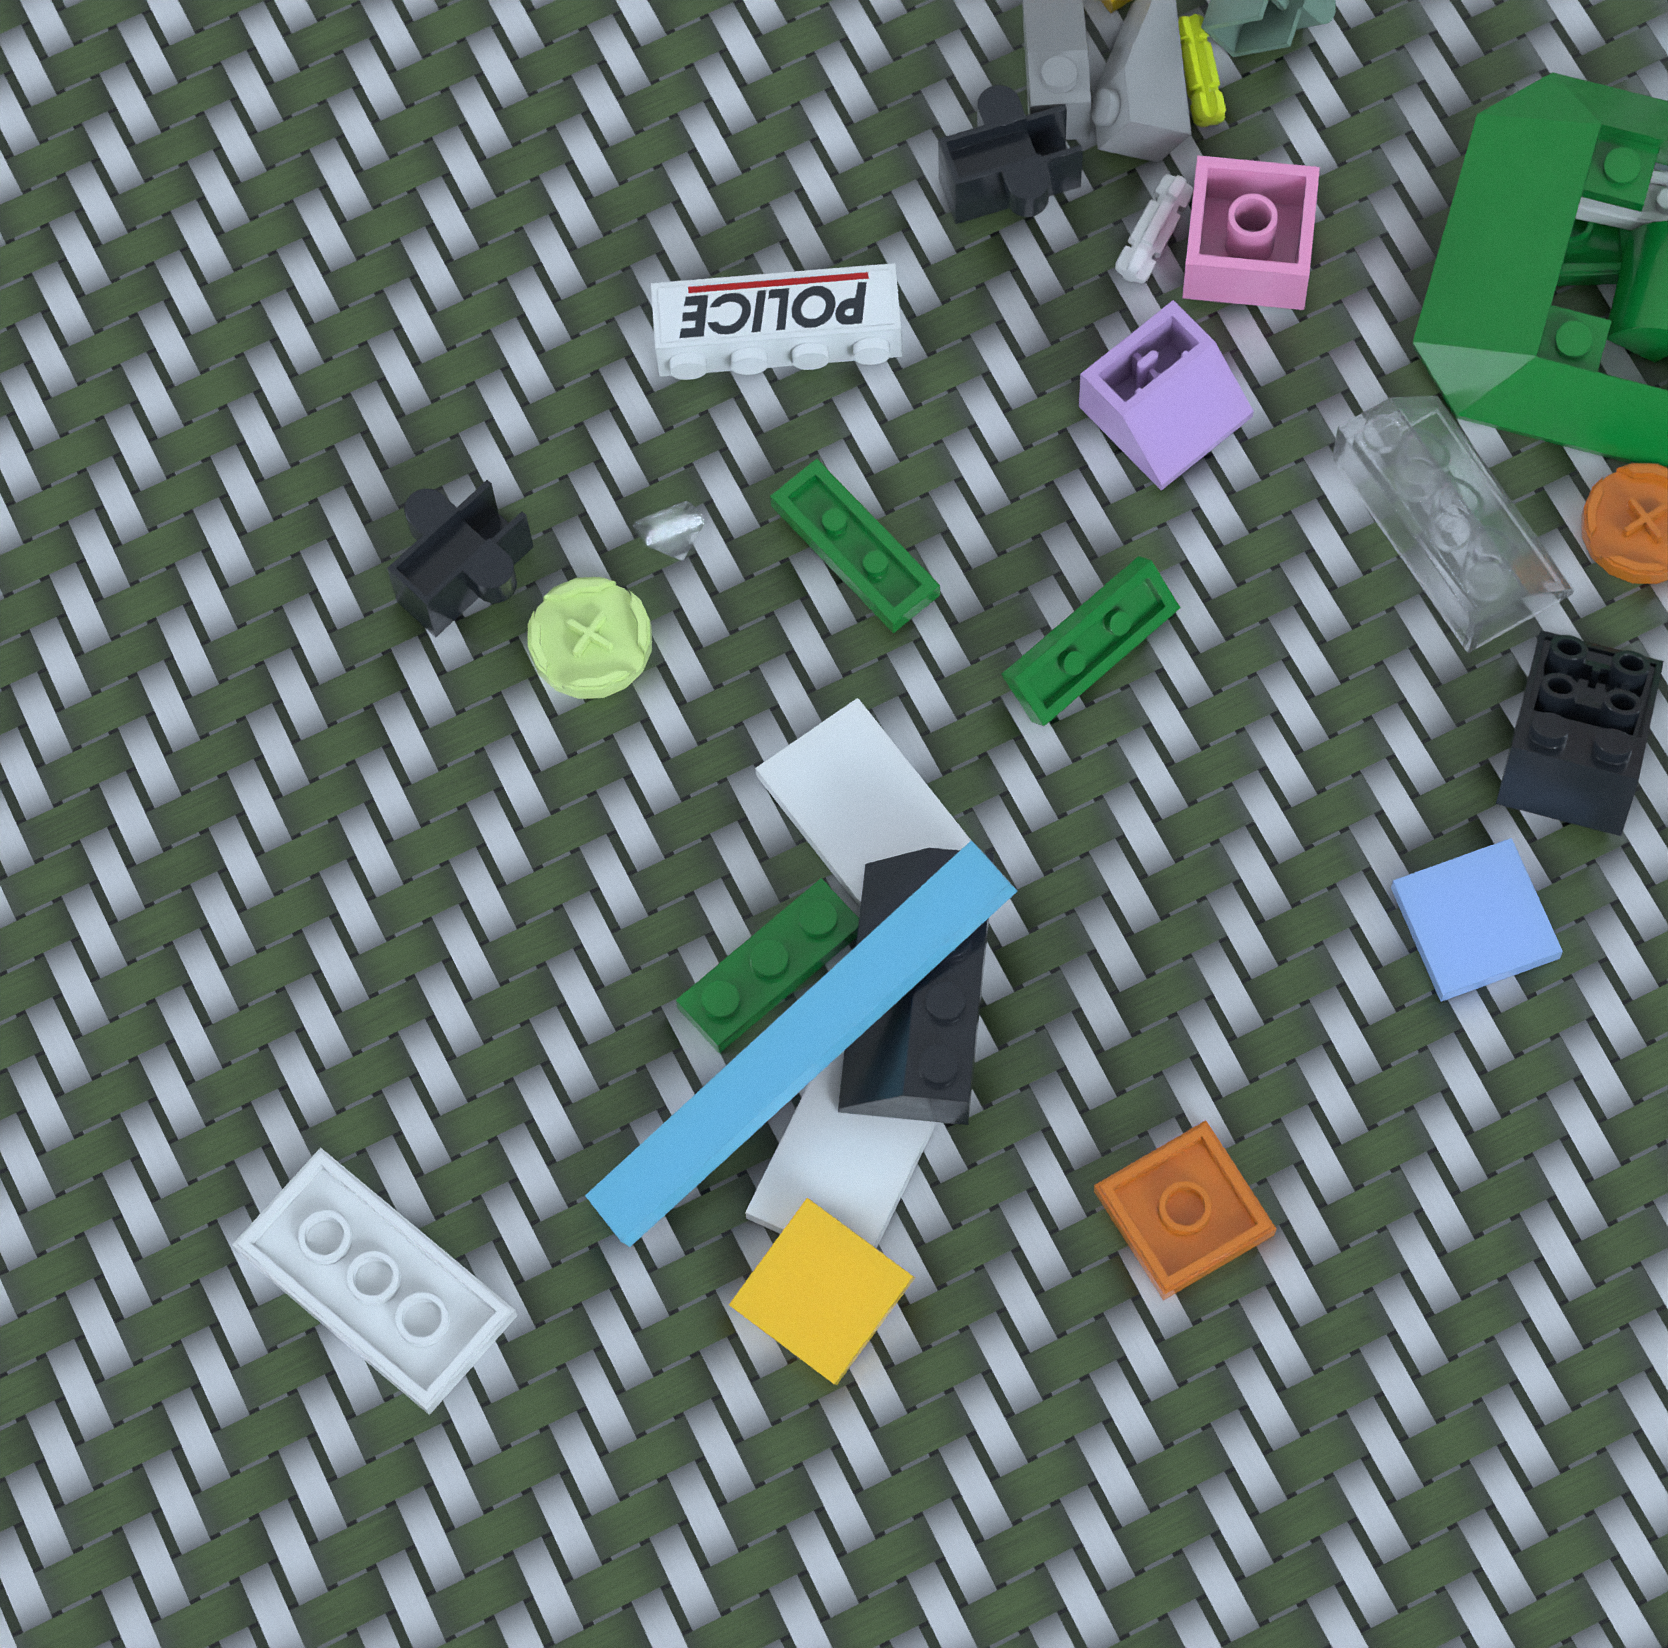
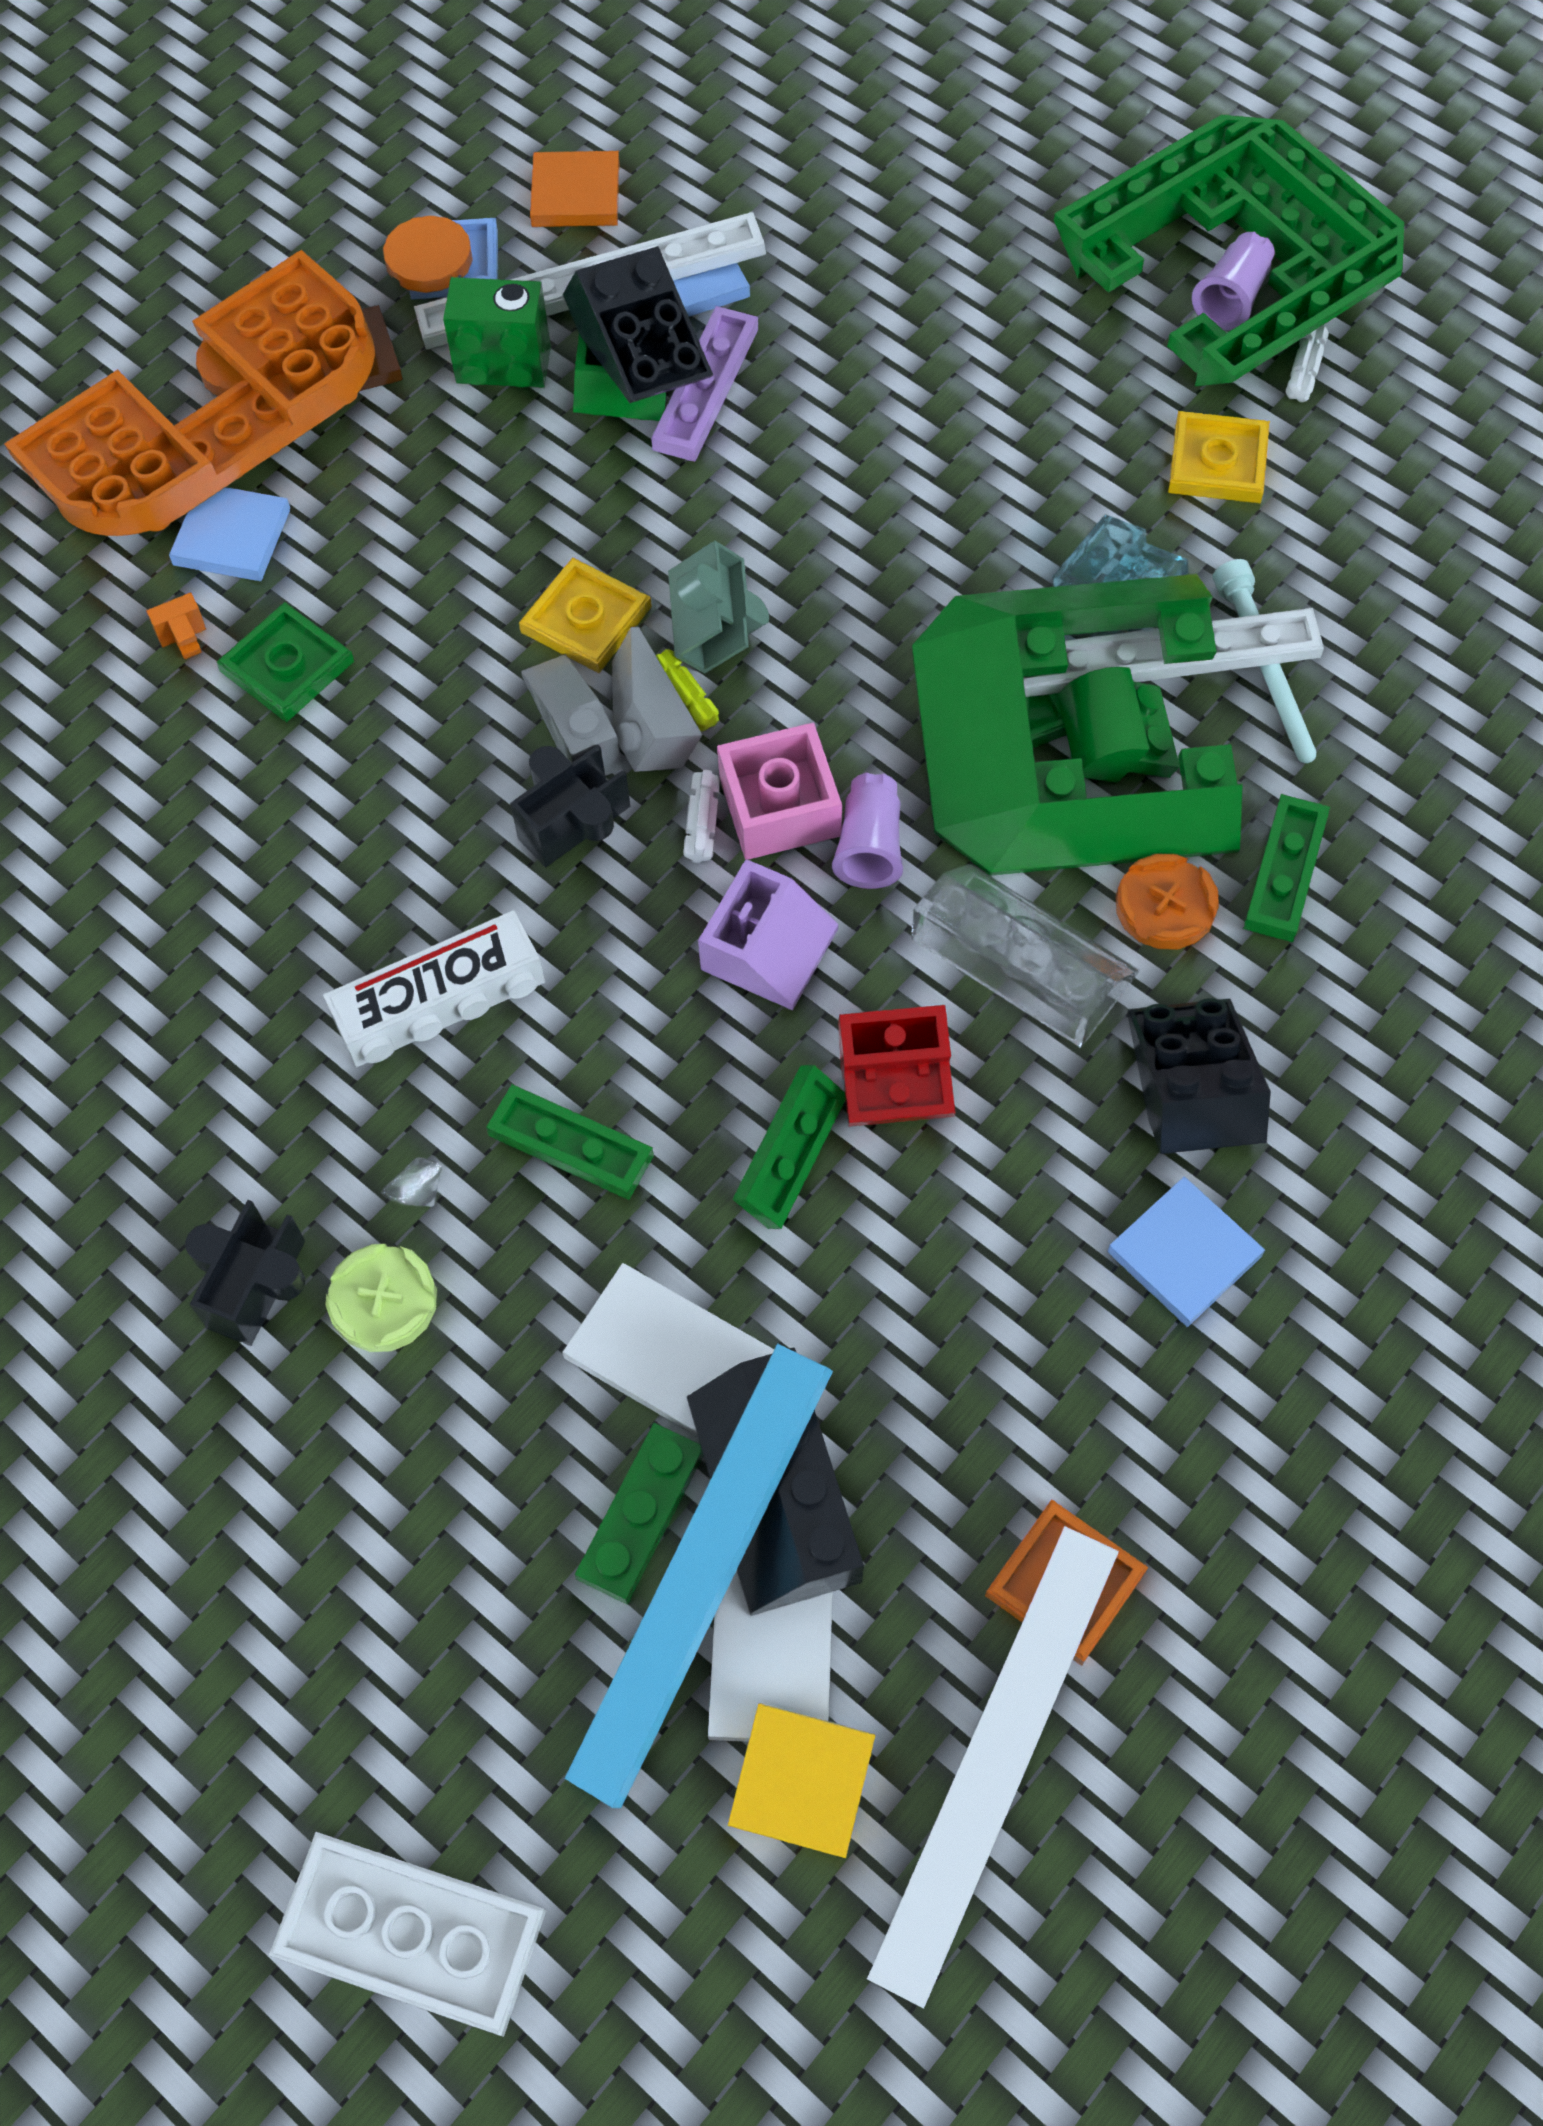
camera: 25 degrees left, 5 degrees down
none -> lavender plant [832,773,903,889]
none -> red brick [838,1005,956,1127]
none -> white tile [867,1526,1119,2009]

